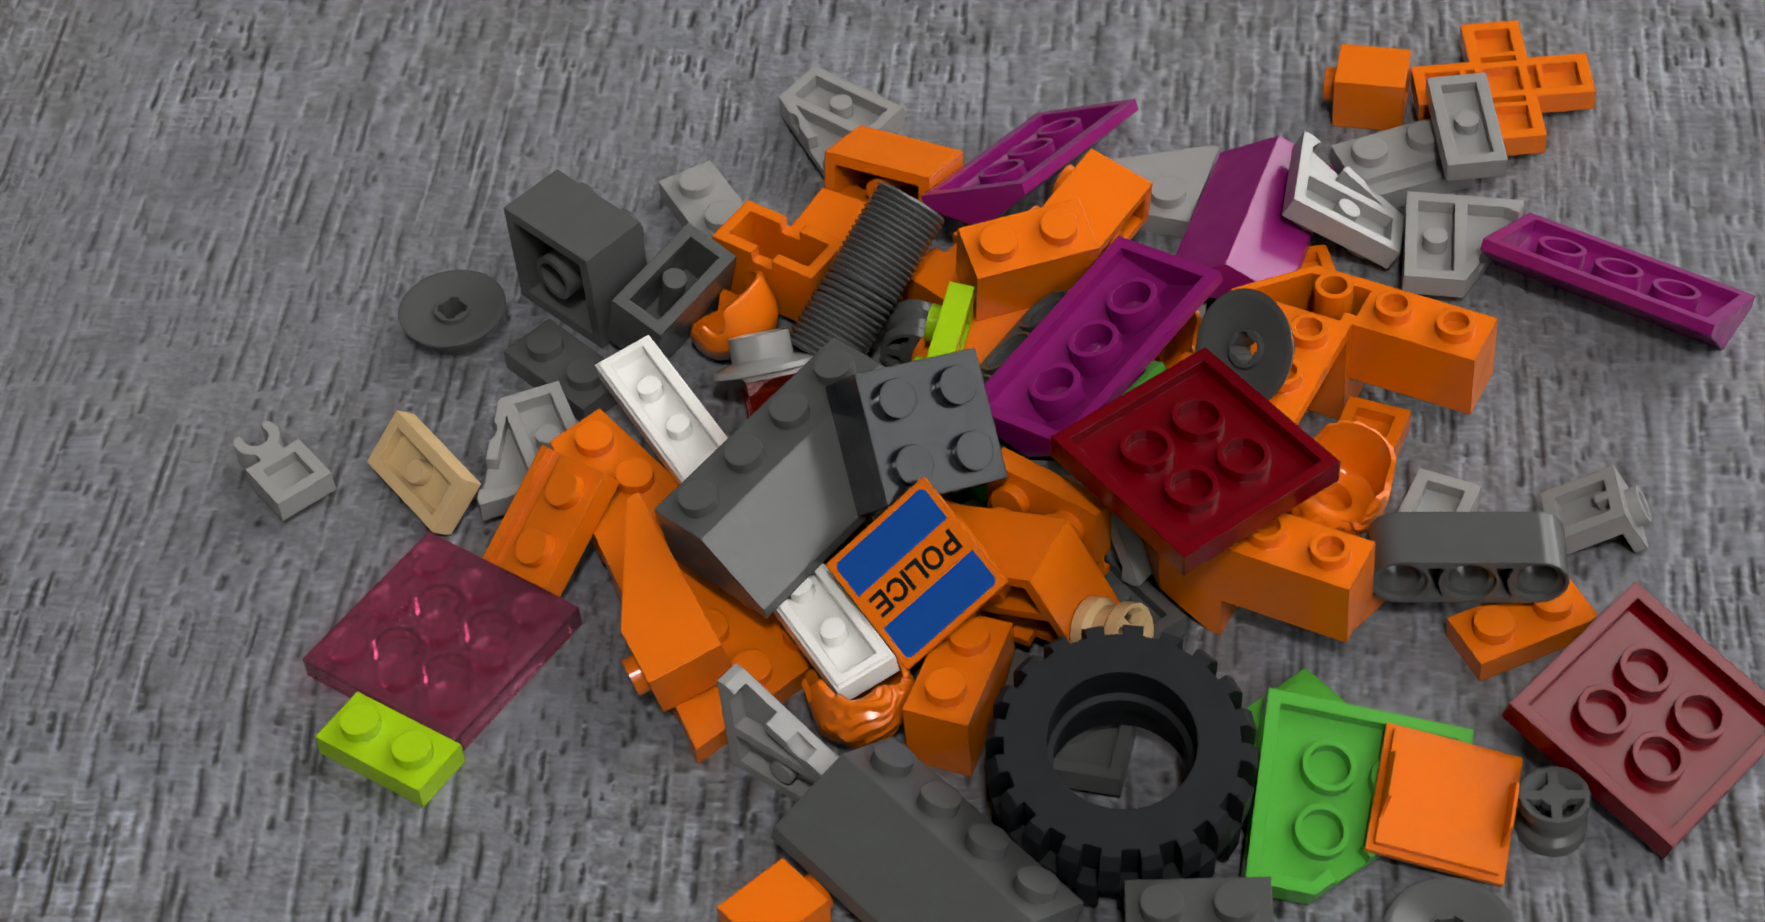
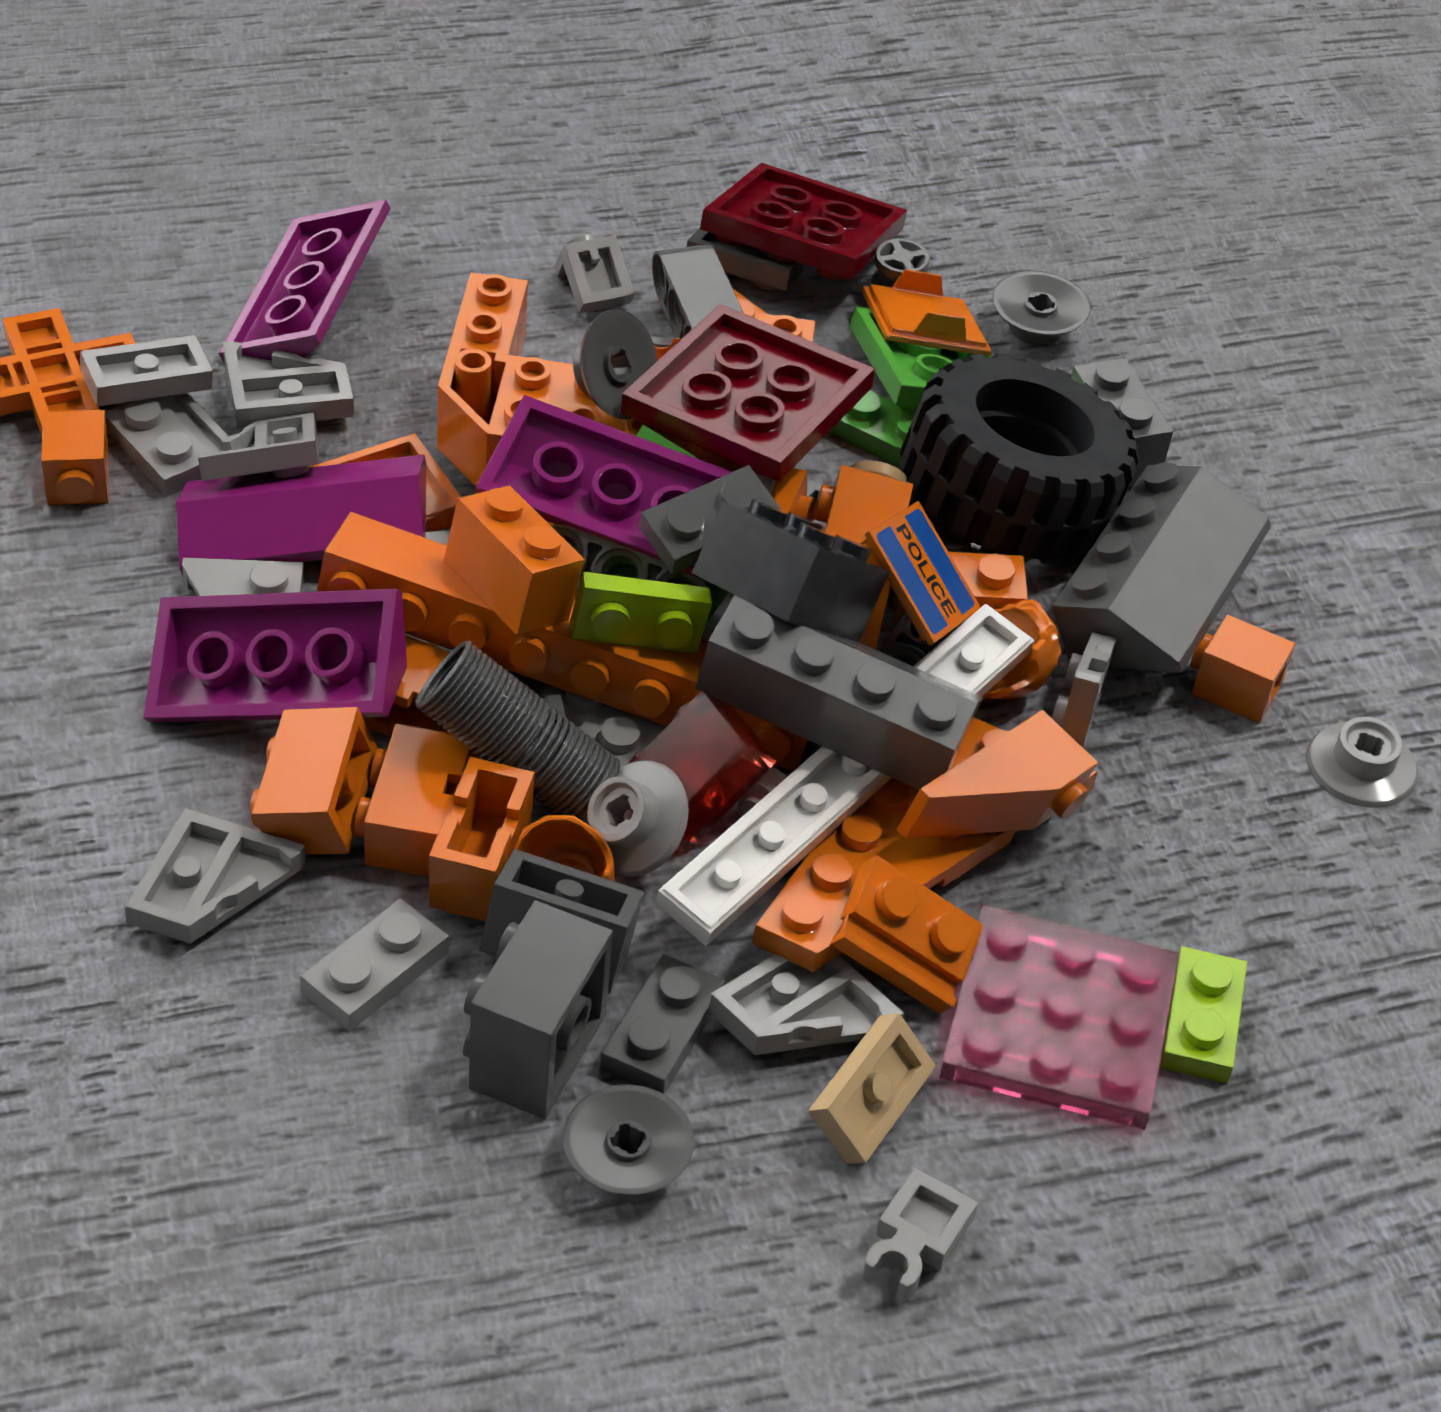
camera: 120 degrees left, 0 degrees up
none -> dark grey plate [639,465,782,574]

